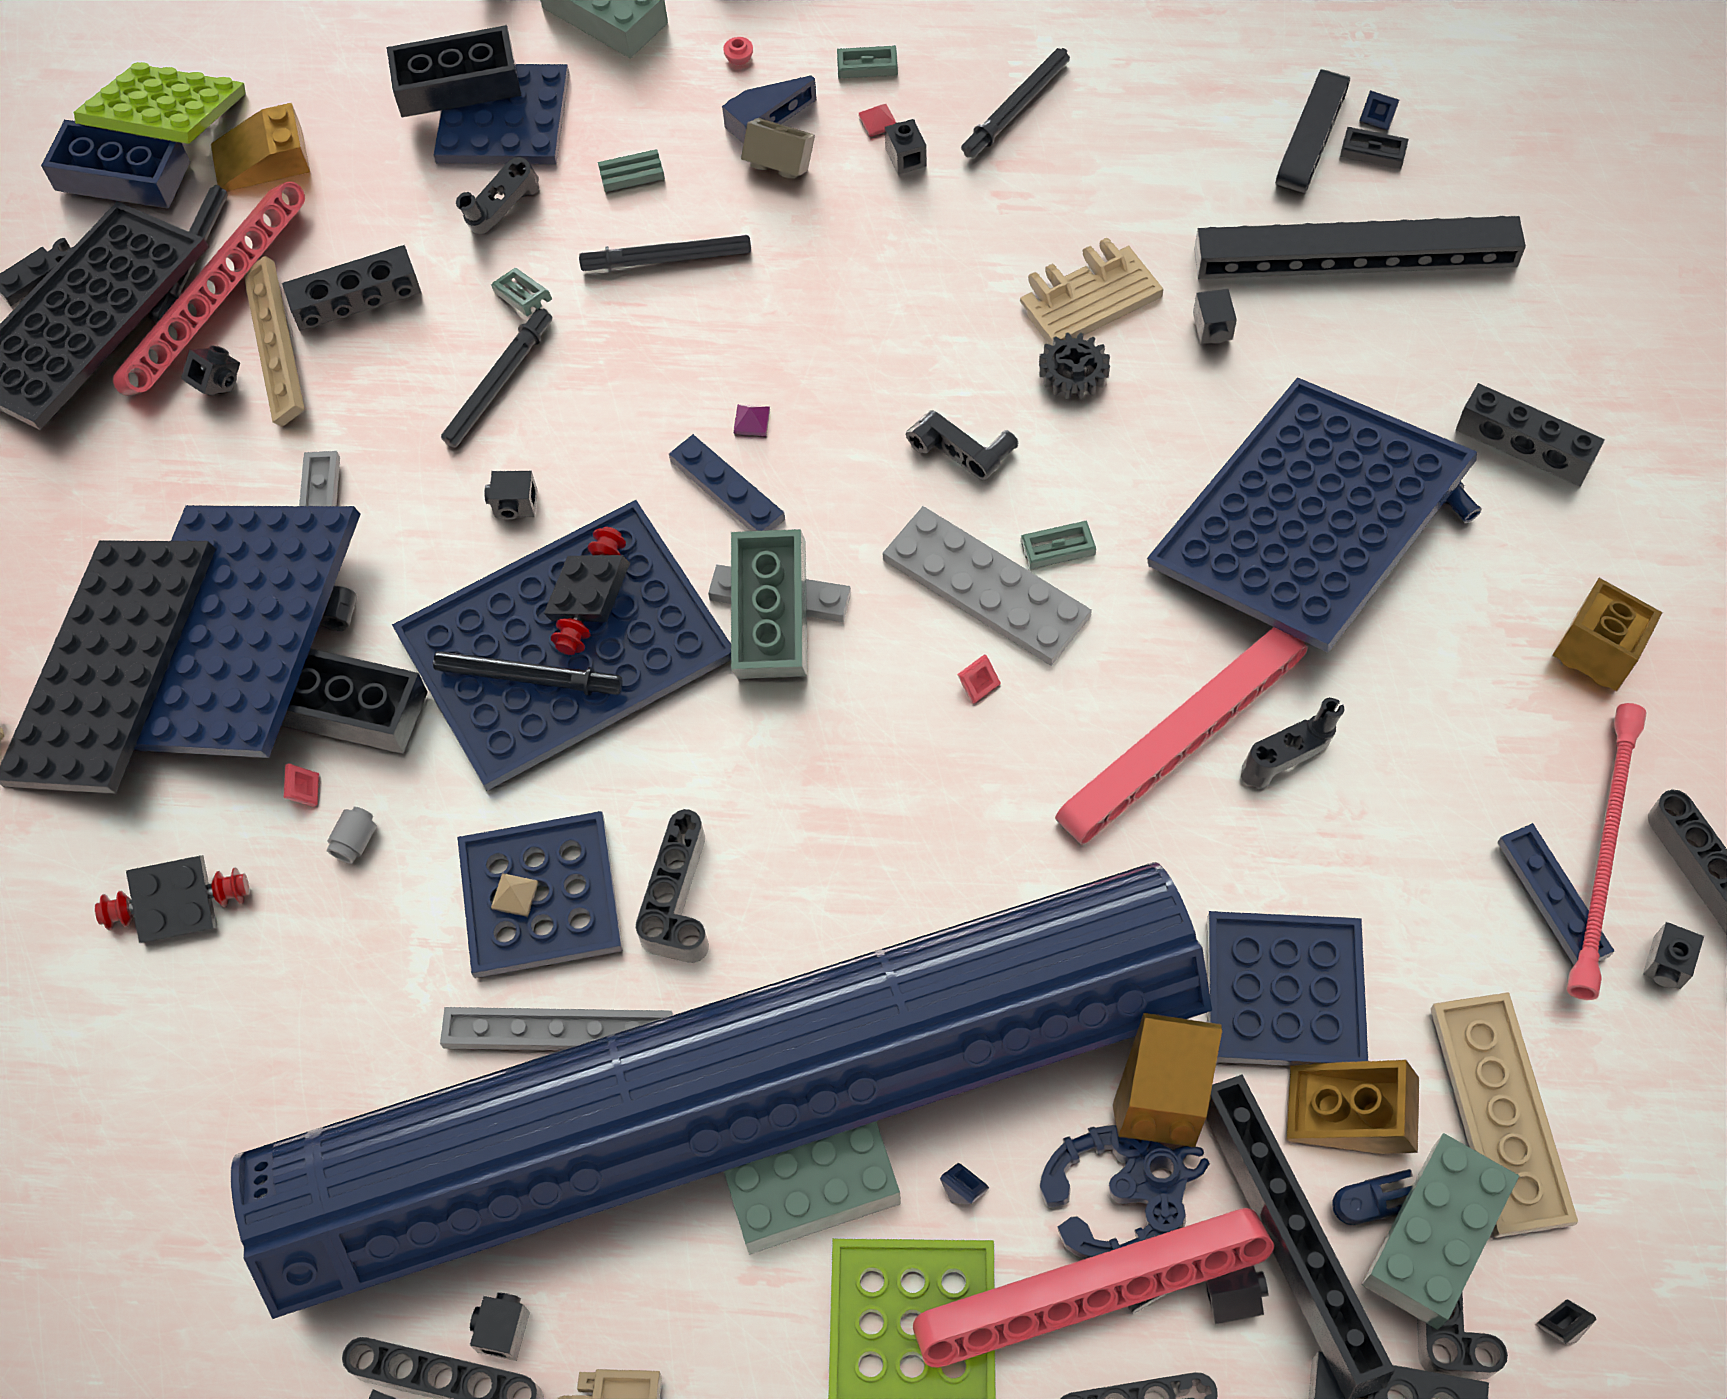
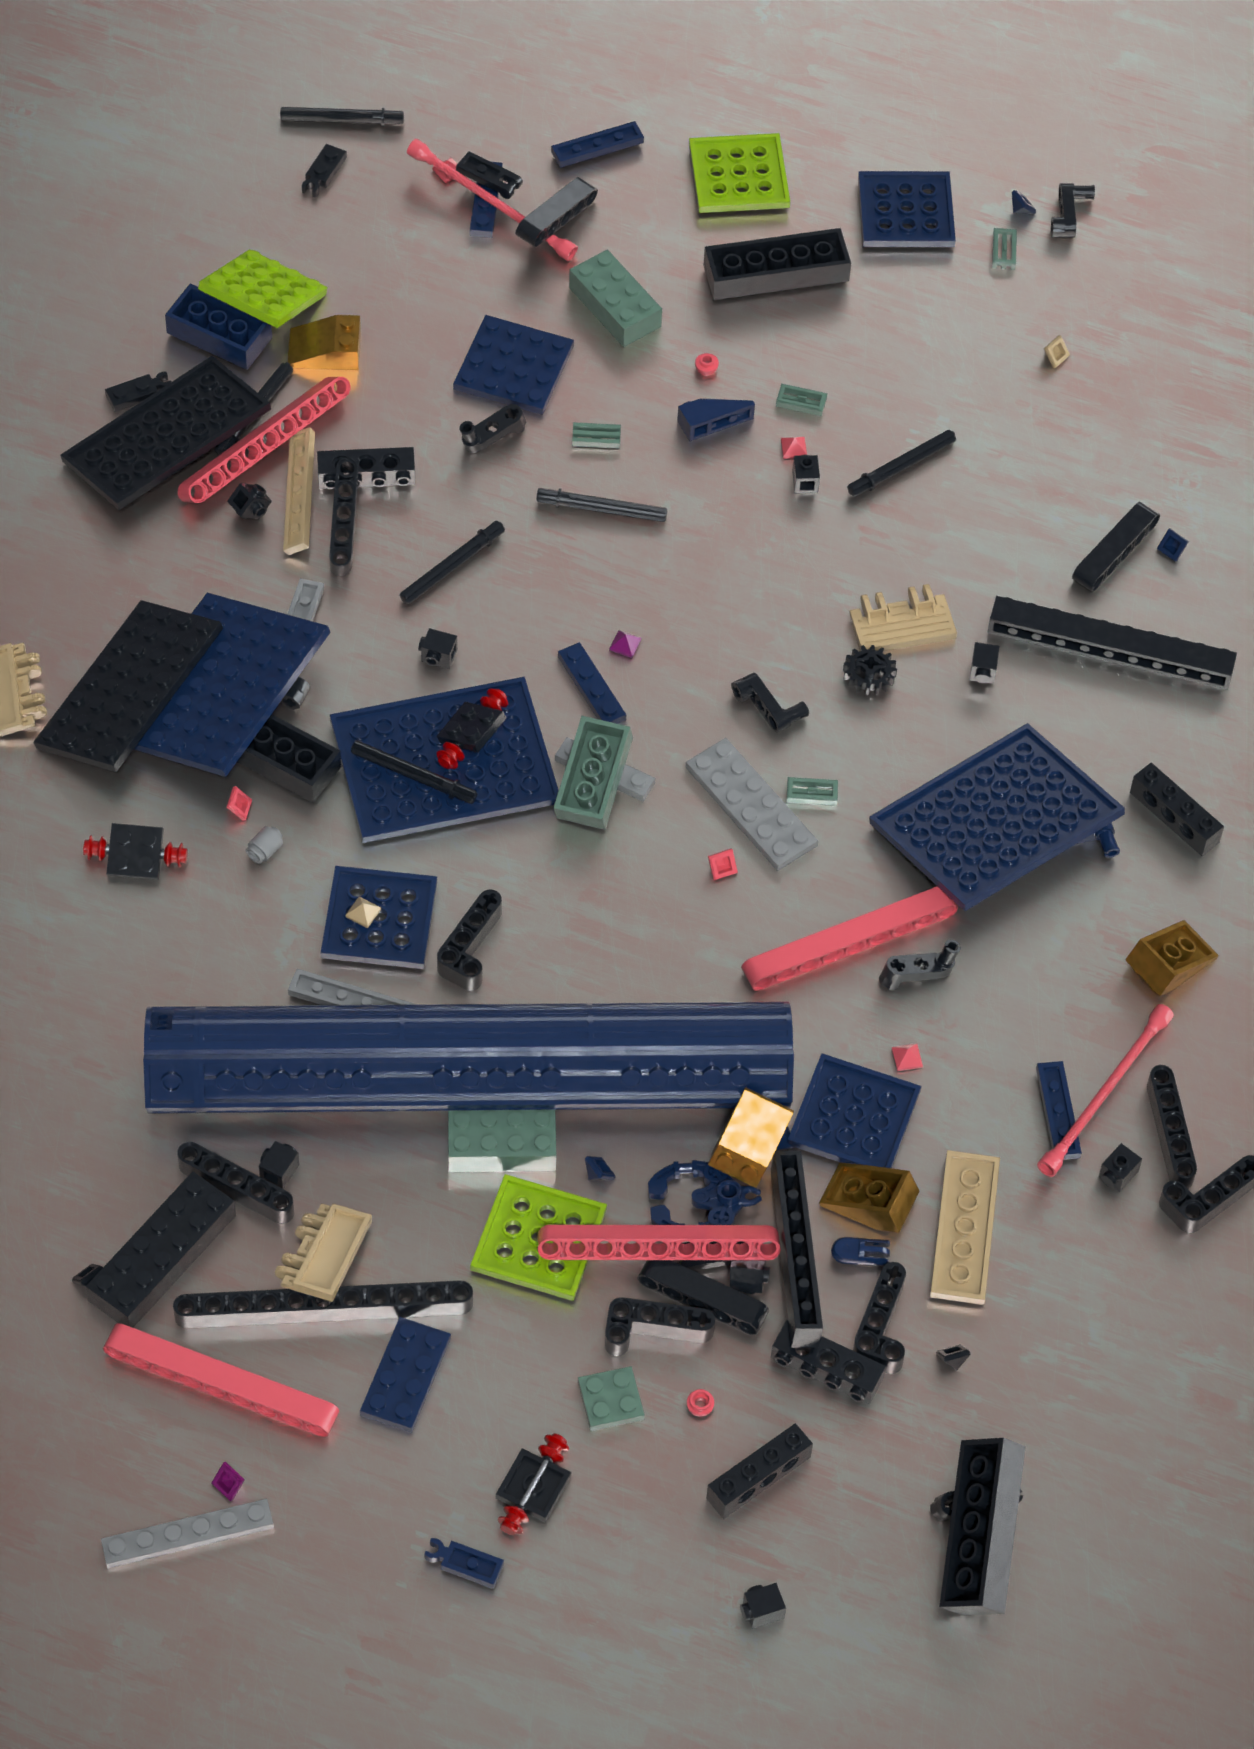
camera: 10 degrees right, 5 degrees down
black brick [386,25,522,118] -> none
sand green tile [491,268,552,316] -> none
dark tan brick [741,118,815,178] -> none
black tile [1340,127,1409,169] -> none
sand green brick [1362,1133,1519,1330] -> none
none -> black beam [329,457,358,576]
none -> black beam [637,1260,769,1335]
none -> coral slope [891,1043,923,1071]

